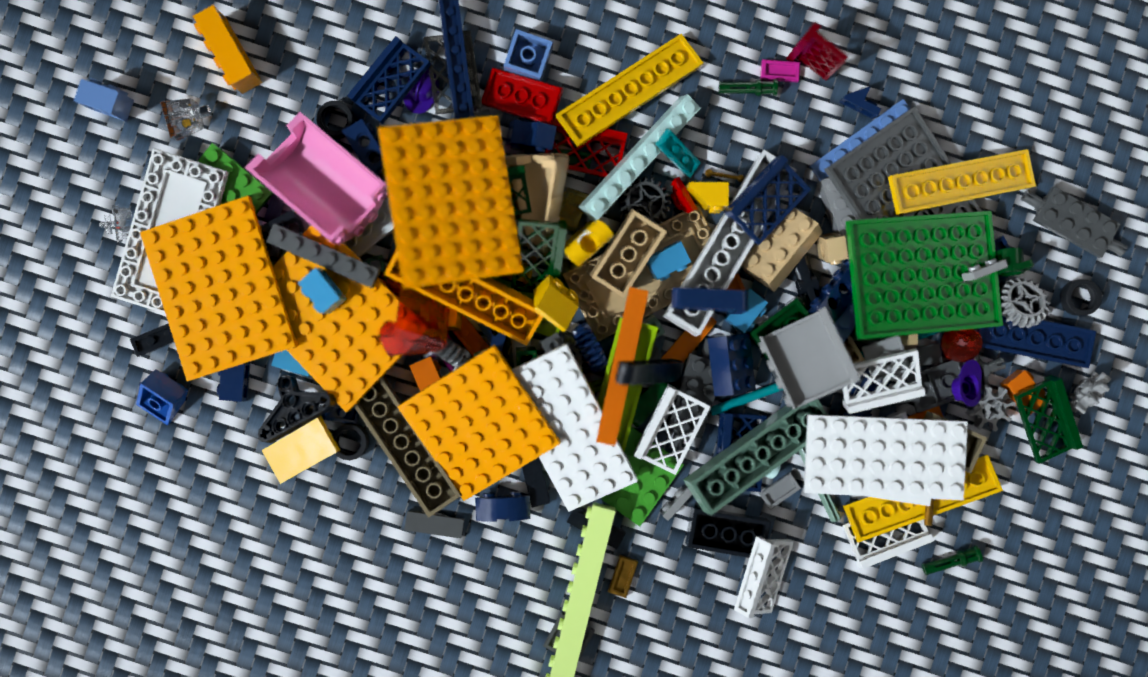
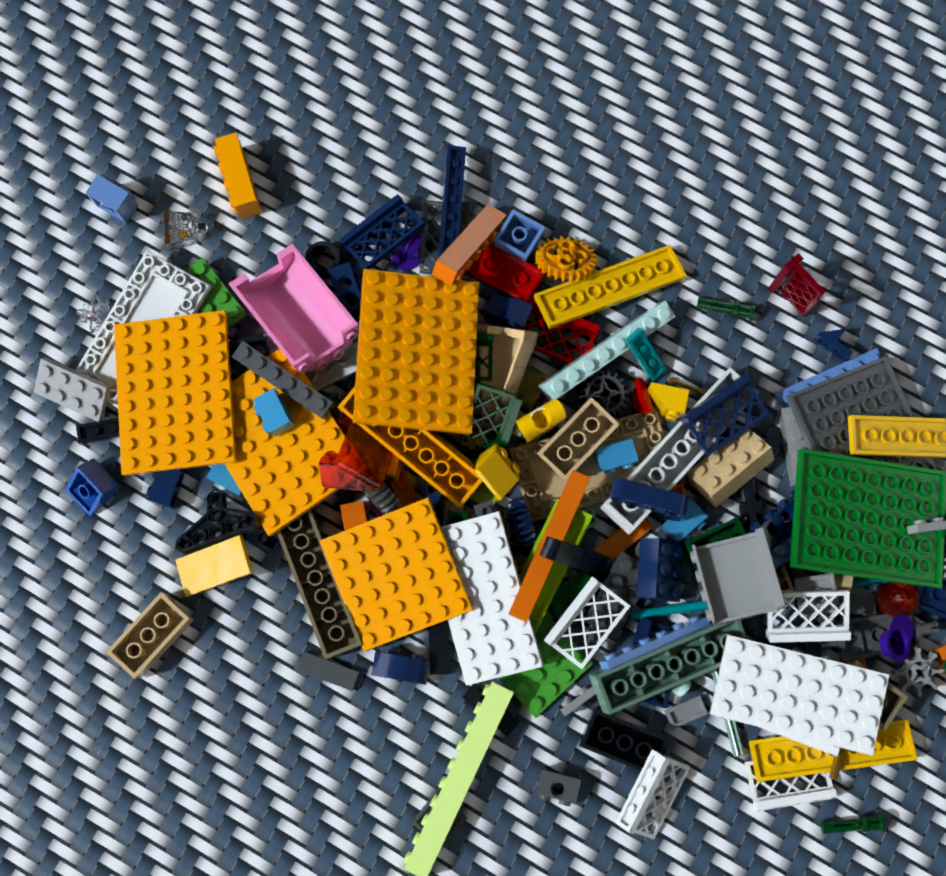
camera: 10 degrees right, 10 degrees down
black tyre [332,424,369,461] -> none
pearl gold tile [608,555,638,598] -> none
dark pink tile [760,59,800,83] -> none
tan brick [816,232,848,265] -> none
none -> light grey plate [34,357,111,422]
none -> tan brick [106,592,194,679]
none -> orange brick [432,204,507,286]
none -> light orange gear [535,236,597,282]
none -> dark grey brick [536,769,582,807]
none -> medium blue plate [599,615,711,669]

